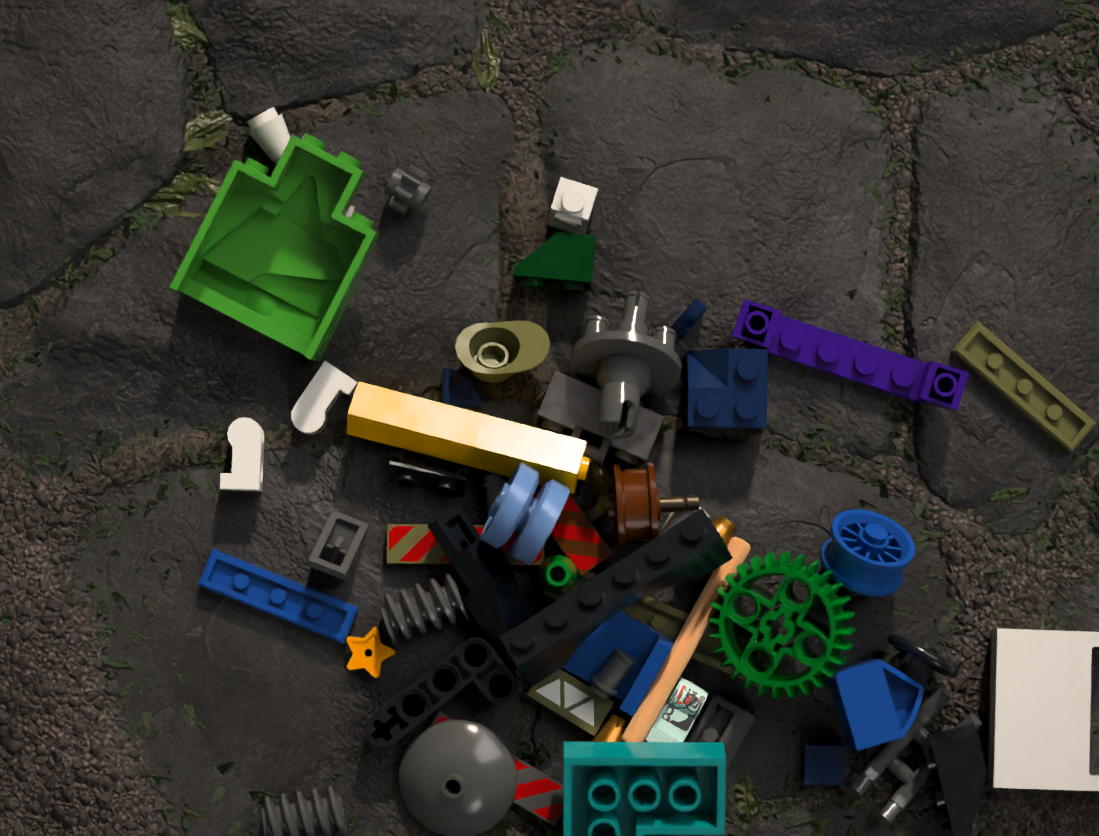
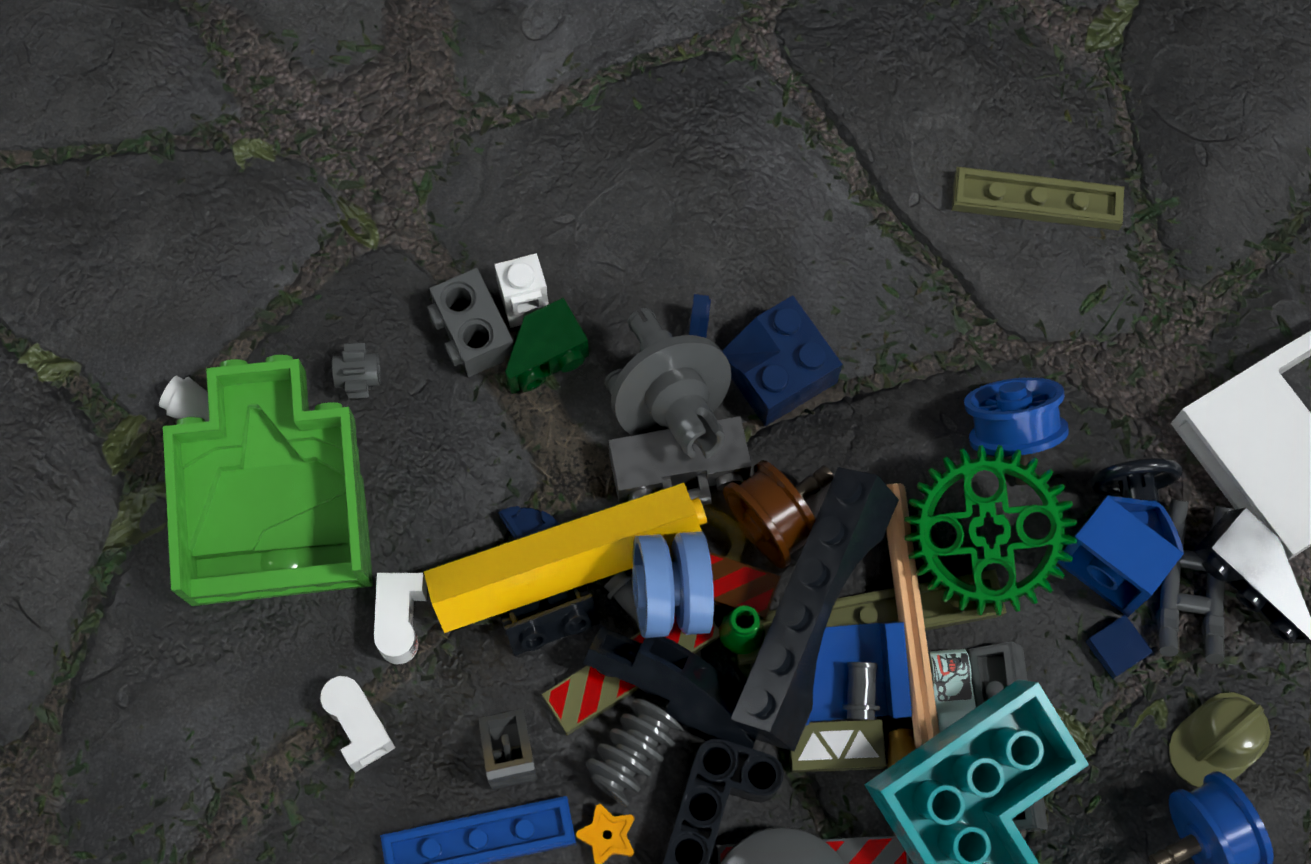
camera: 30 degrees left, 15 degrees down
olive piece [455,320,550,383] -> none
dark purple slope [731,299,969,411] -> none
none -> dark grey brick [427,268,514,377]

